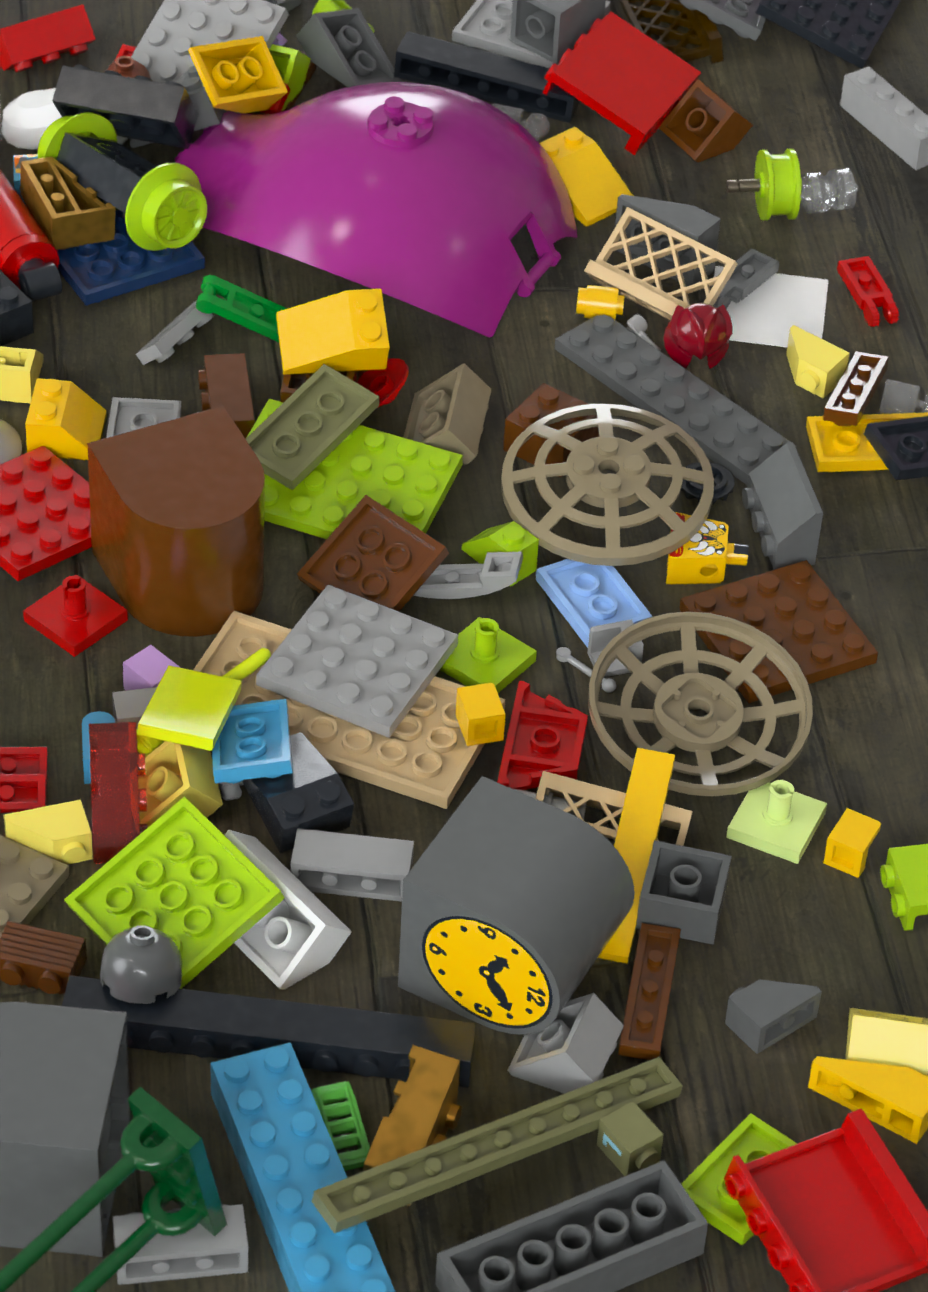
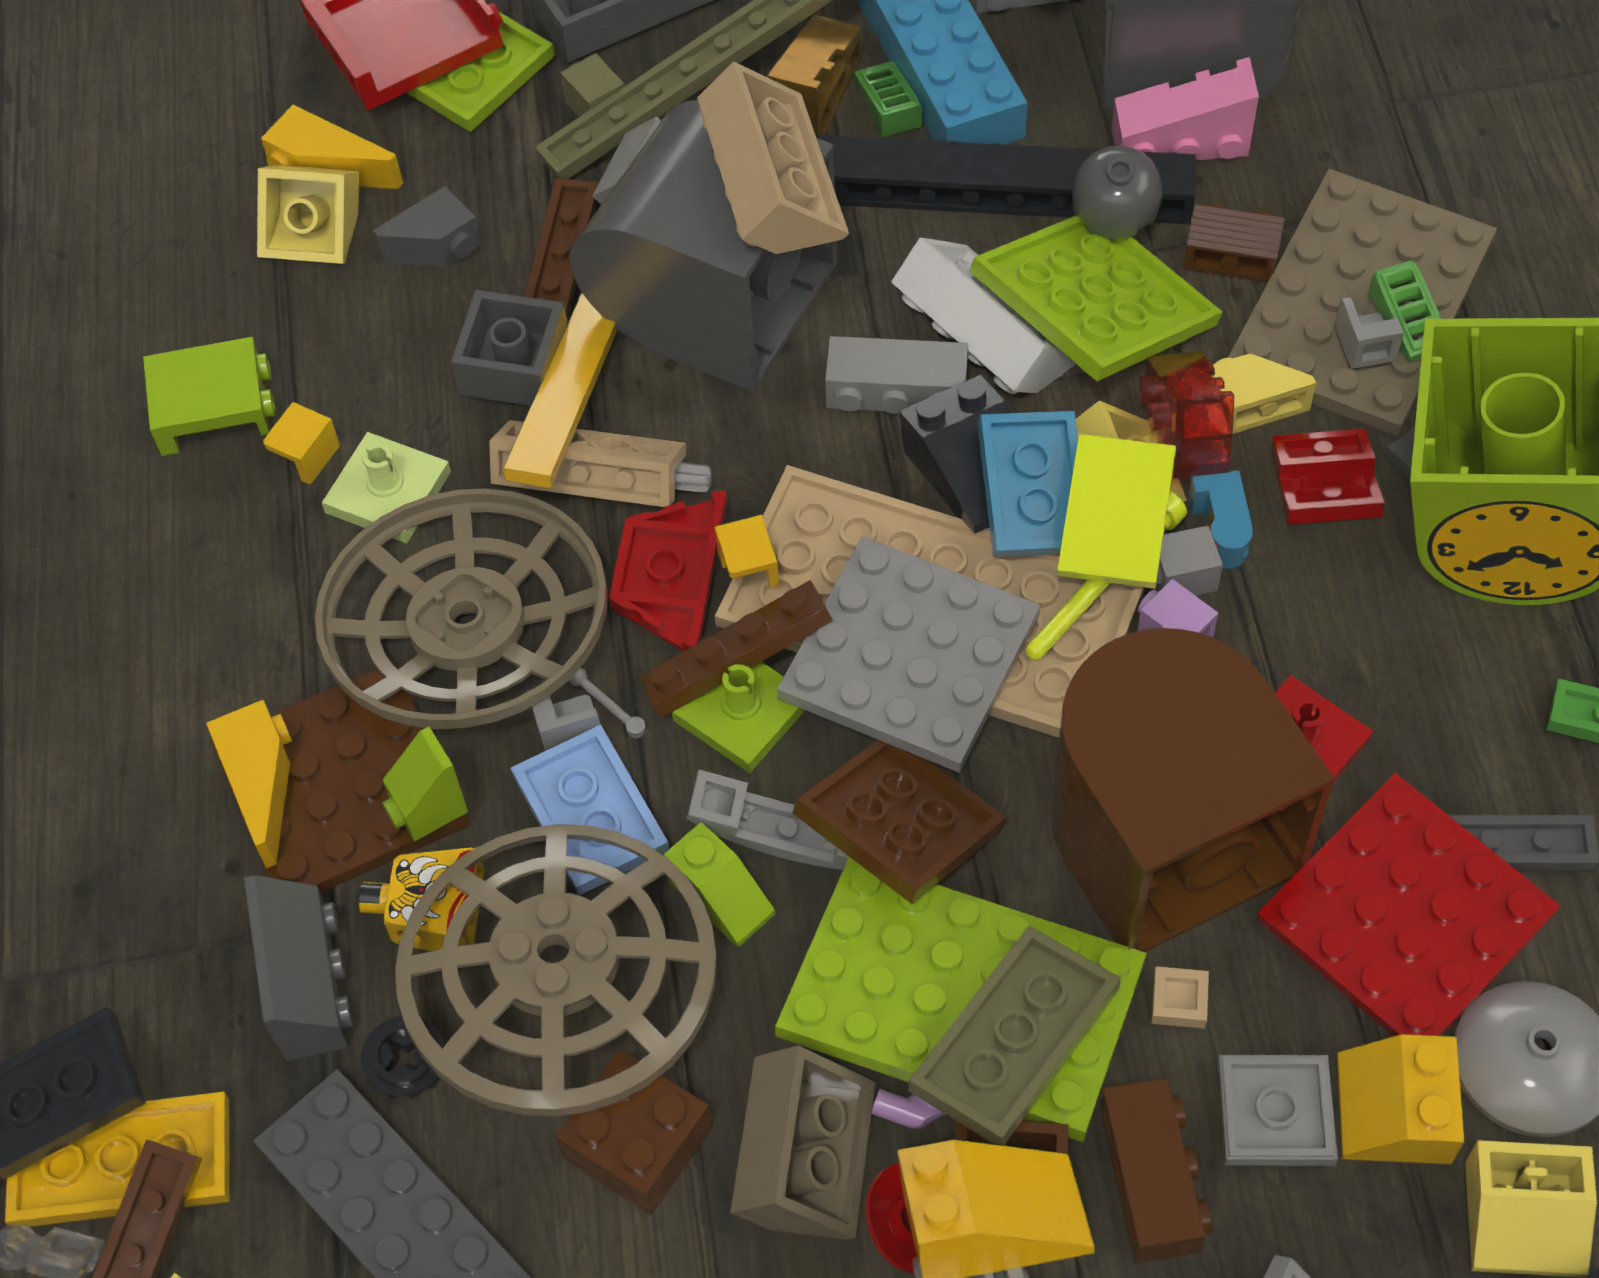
camera: 175 degrees left, 15 degrees up
none -> yellow slope [206,700,292,868]
none -> lime slope [382,726,468,841]
none -> reddish brown plate [640,580,833,718]
none -> tan slope [697,61,849,254]

